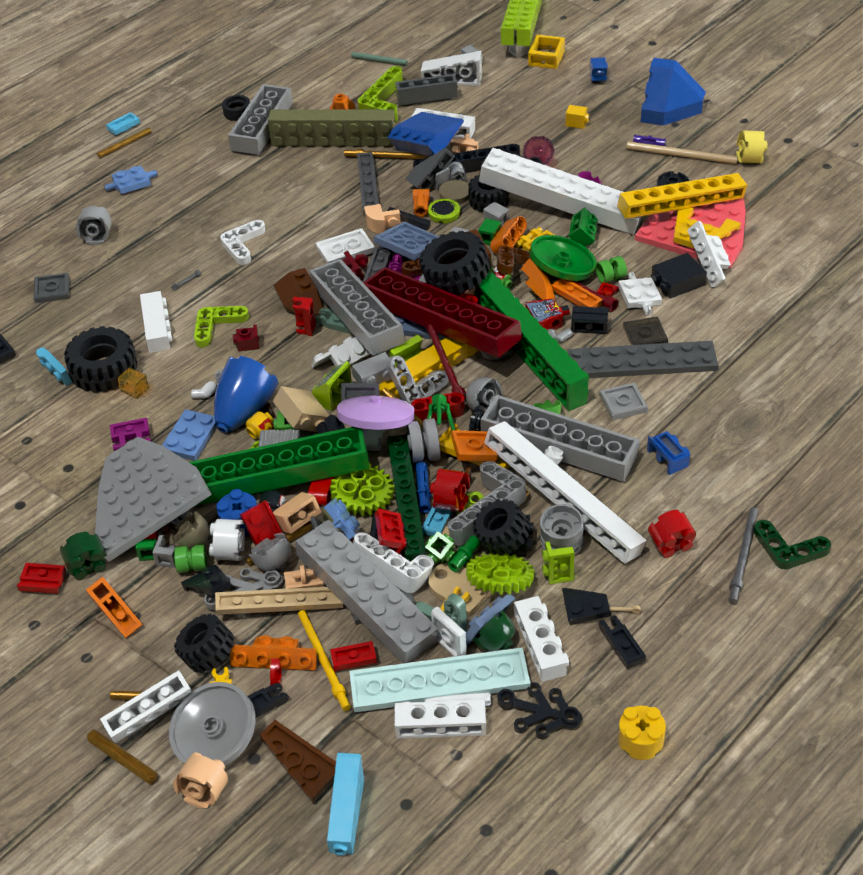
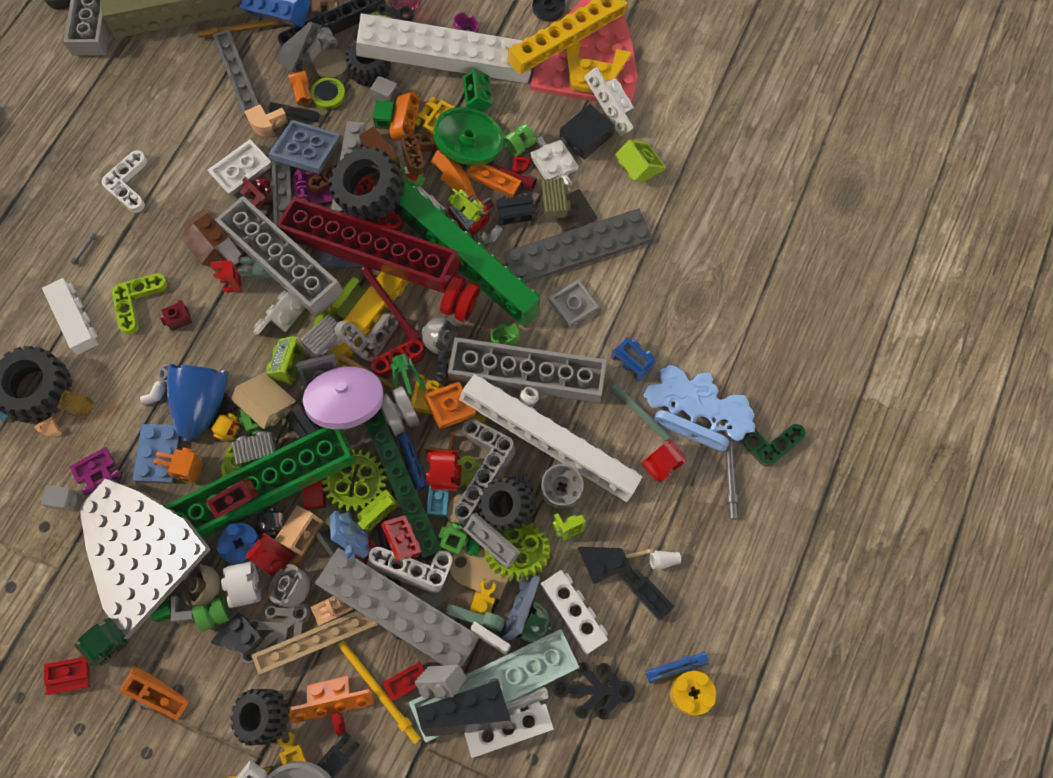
camera: 20 degrees left, 25 degrees up
none -> light nougat tile [34,417,62,437]
none -> light grey brick [41,485,78,512]
none -> orange brick [153,448,204,485]
none -> dark red brick [206,478,259,519]
none -> lime bracket [357,490,399,531]
none -> light grey brick [415,665,467,698]
none -> black wedge [416,680,514,737]
none -> red wheel [440,275,481,323]
none -> lime hinge [448,189,486,222]
none -> light grey tile [463,513,520,569]
none -> olive brick [542,178,571,219]
none -> sand green bar [611,384,671,441]
none -> lime slope [615,139,667,182]
none -> light blue plant [643,365,756,451]
none -> blue pin [645,651,709,684]
none -> white cone [650,550,681,571]

